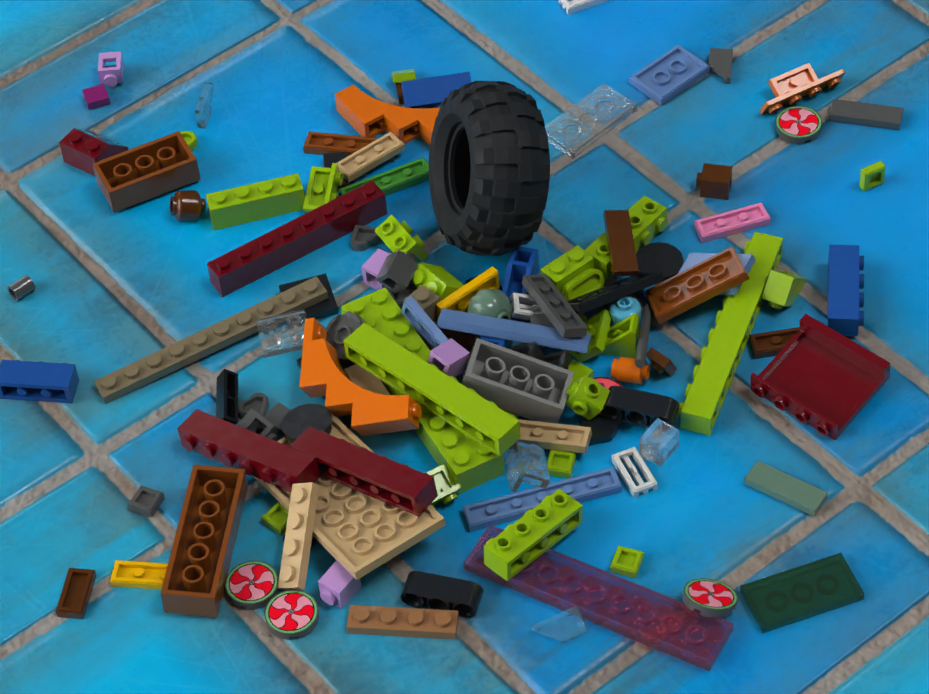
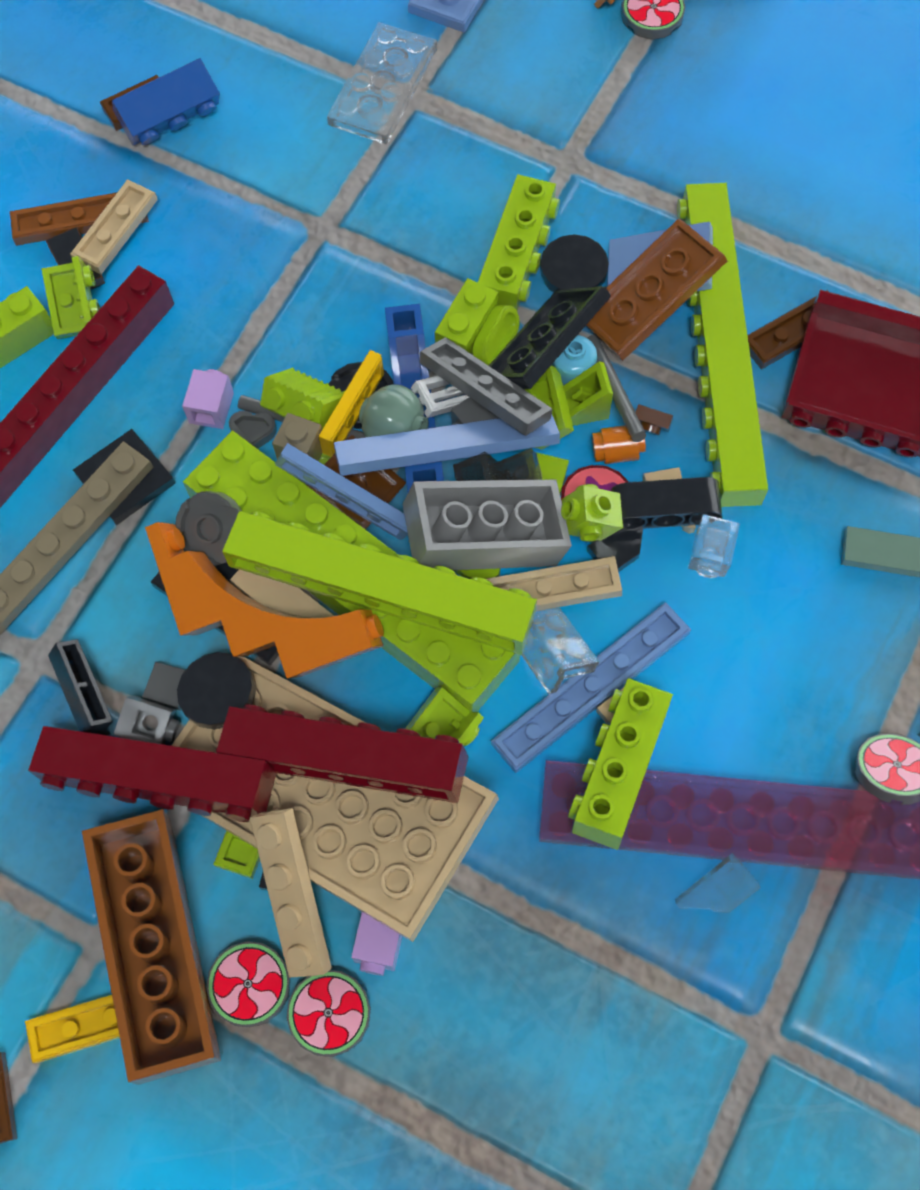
camera: 25 degrees left, 20 degrees up
dark grey tile [128,485,165,518] -> none
dark grey tile [238,393,269,419] -> none
clear bracket [256,309,307,358] -> none
orange arch [335,84,440,146] -> none
bright green tile [338,157,429,196] -> none
medium nougat plate [346,605,459,640] -> none
dark grey tile [351,225,381,251] -> none
lime bracket [375,214,429,262] -> none
dark grey brick [376,250,418,293] -> none
lime tile [391,69,416,83] -> none
black beam [400,571,484,618] -> none
lavender brick [427,338,470,377] -> none
black tyre [429,81,550,256] -> none
lime tile [545,450,576,479] -> none
reddish brown tile [603,210,639,276] -> none
lime tile [610,546,644,578] -> none
white tile [611,447,658,498] -> none
bright pink tile [694,202,771,243] -> none
reddish brown brick [696,163,732,200] -> none
lime slope [761,270,807,309] -> none
blue brick [827,244,864,336] -> none
lime tile [859,161,886,191] -> none

